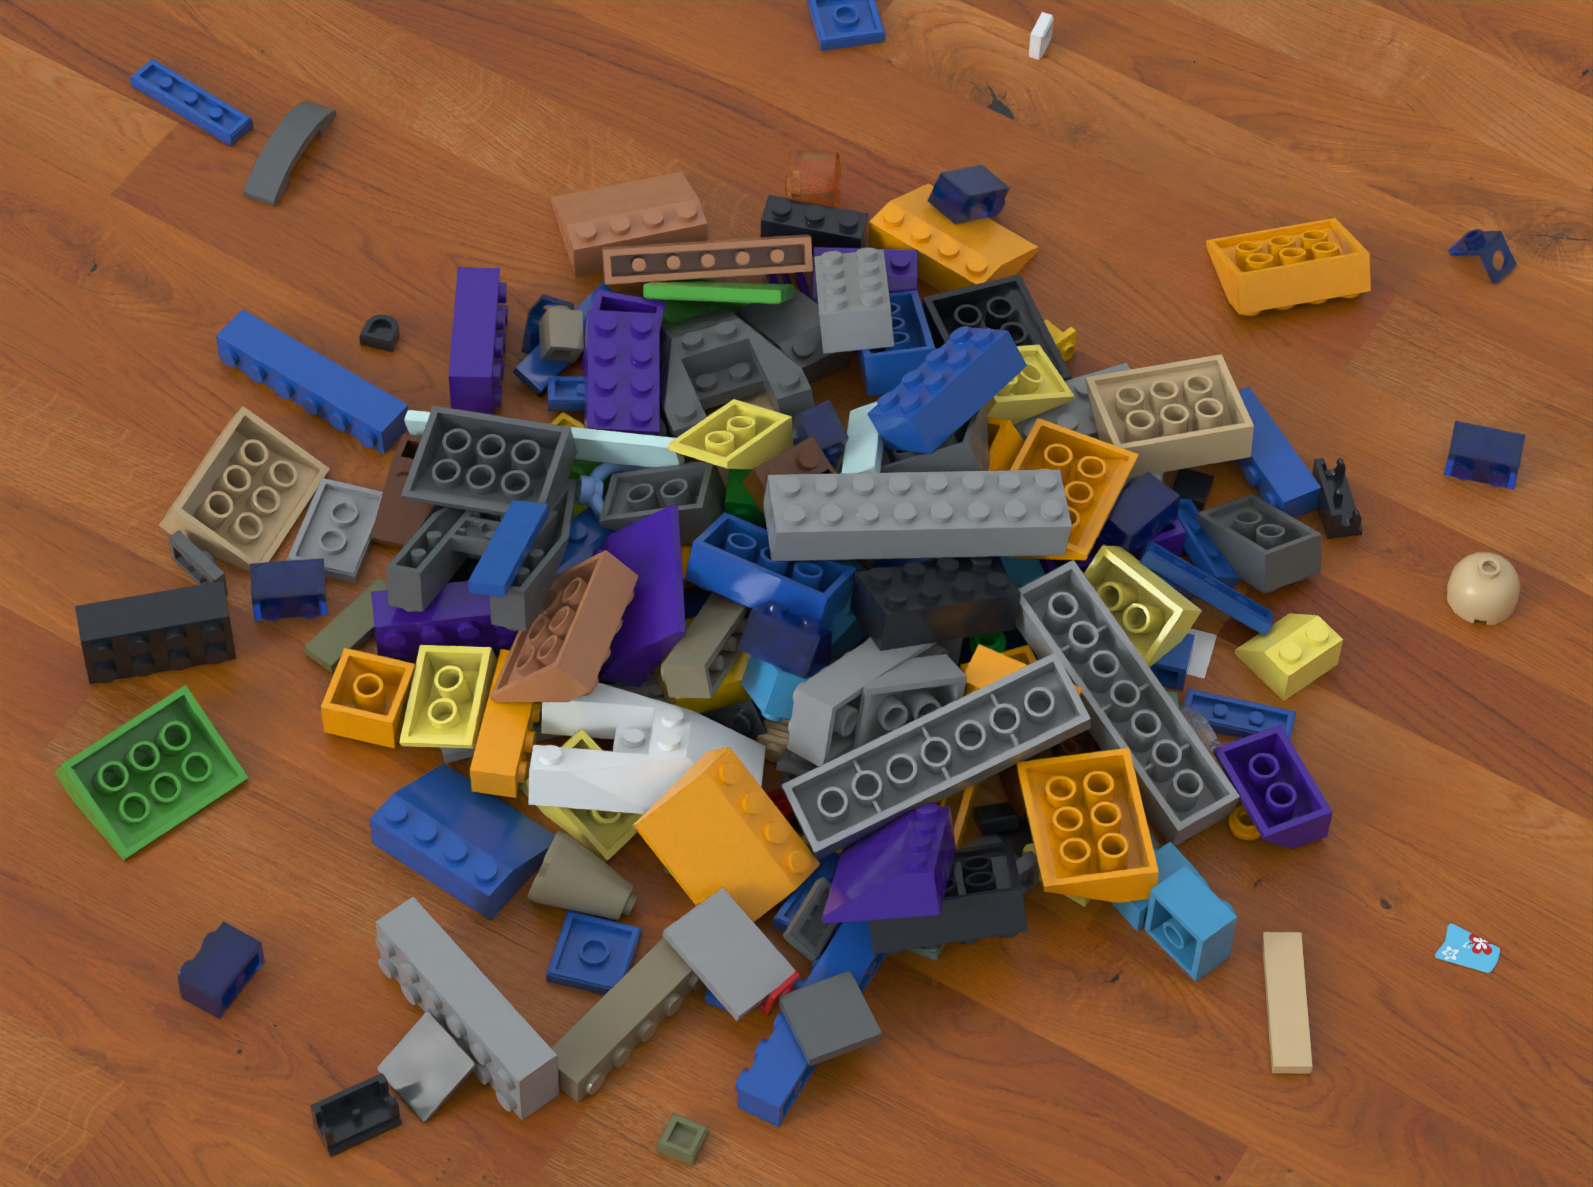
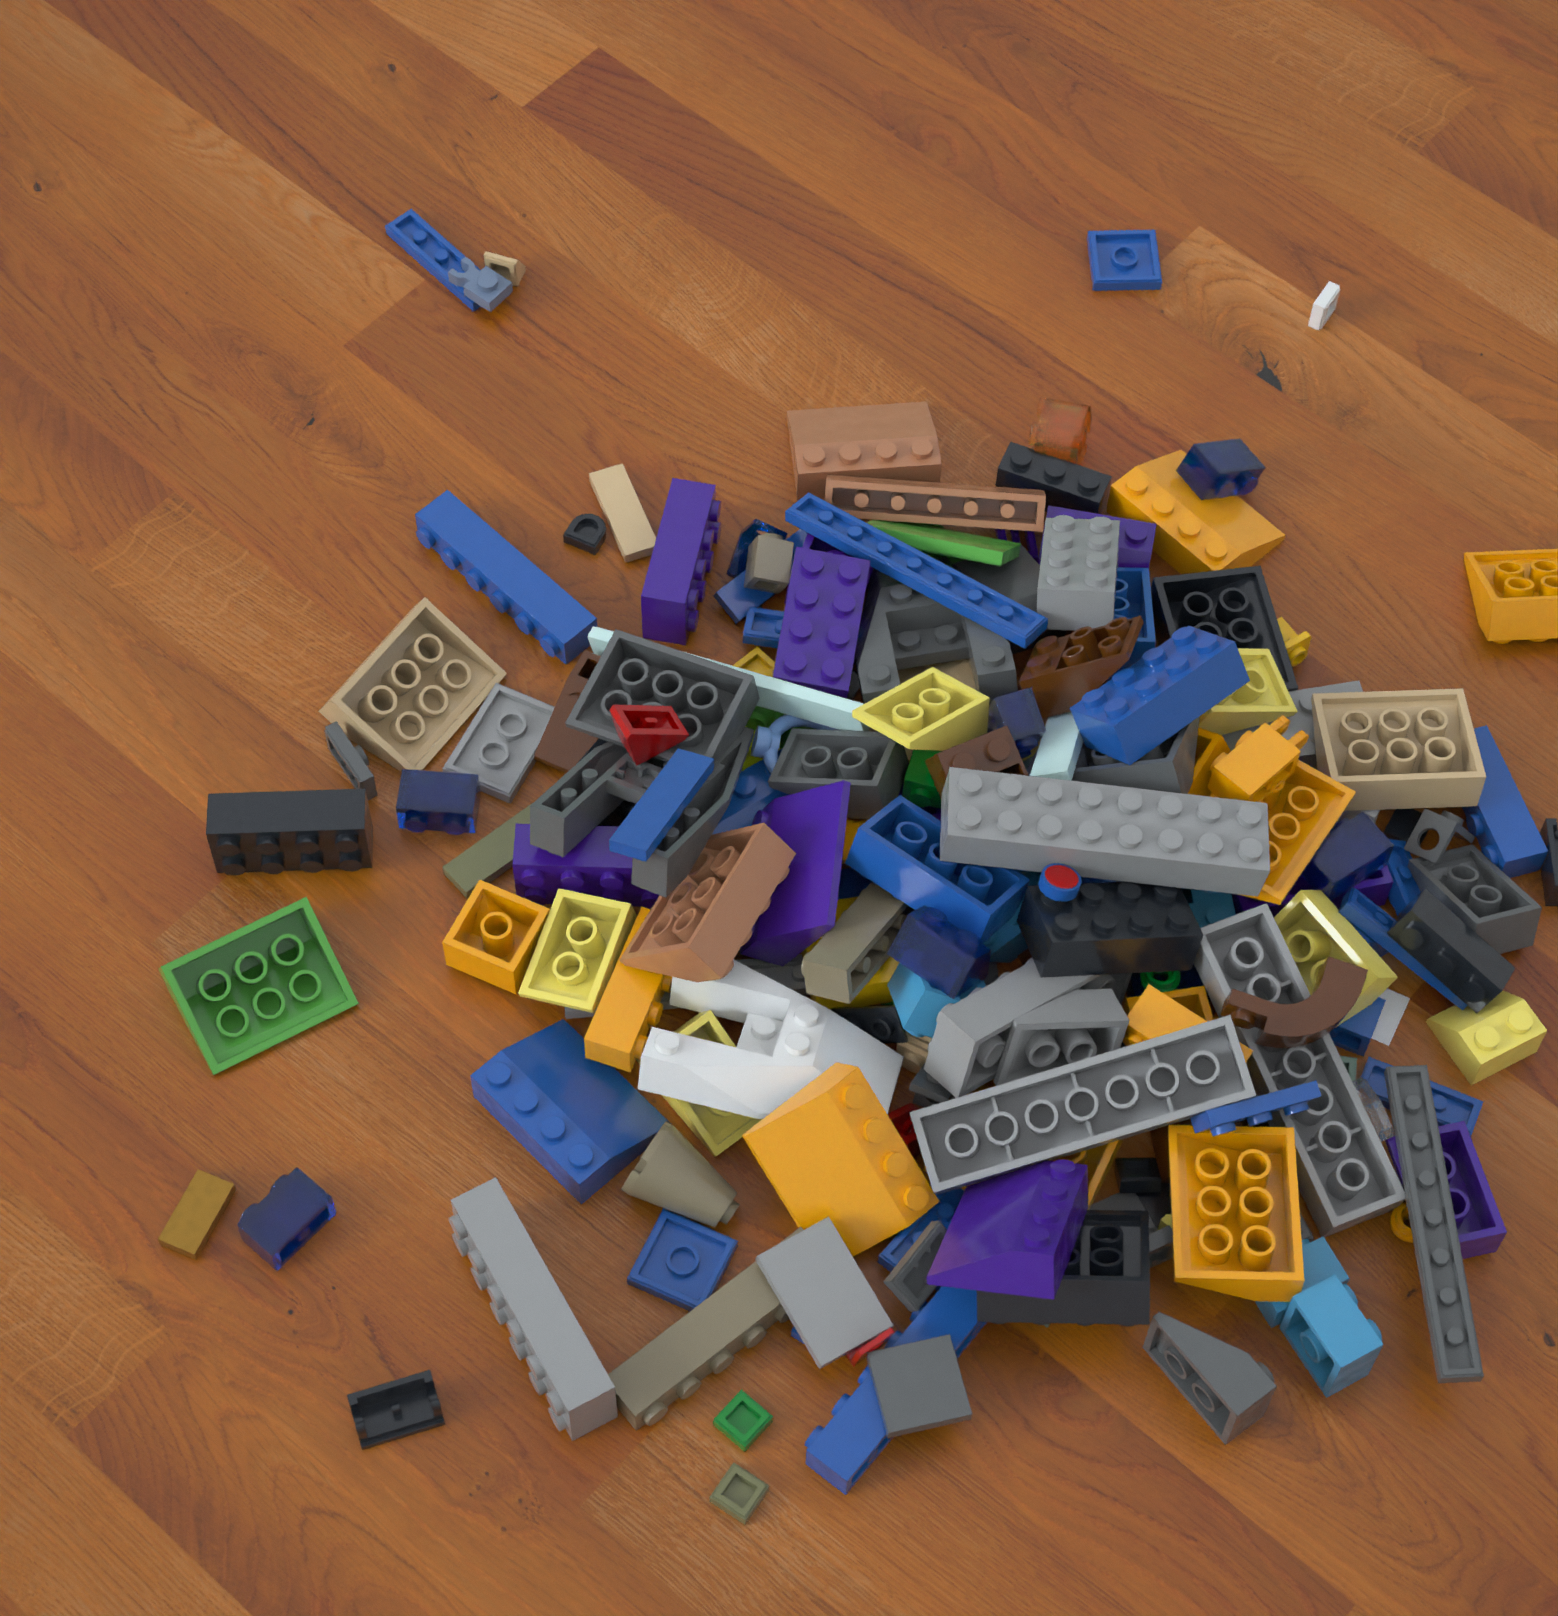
camera: 10 degrees right, 5 degrees up
dark grey slope [244,100,336,206] -> none
piece [377,1010,478,1123] -> none
tan tile [1262,932,1313,1074] -> none
none -> pearl gold tile [158,1169,236,1260]
none -> sand blue plate [448,257,513,312]
none -> tan slope [484,251,526,286]
none -> tan tile [589,463,656,563]
none -> red slope [609,705,689,766]
none -> green tile [713,1389,773,1452]
none -> blue tile [785,492,1048,649]
none -> reddish brown slope [1019,616,1144,720]
none -> tile [1038,863,1081,902]
none -> dark grey slope [1143,1312,1277,1445]
none -> blue plate [1190,1080,1321,1137]
none -> light orange hinge [1207,715,1309,802]
none -> reddish brown arch [1220,957,1368,1048]
none -> dark grey tile [1384,1065,1484,1384]
none -> black brick [1387,888,1515,1013]
none -> dark grey bracket [1404,808,1475,865]

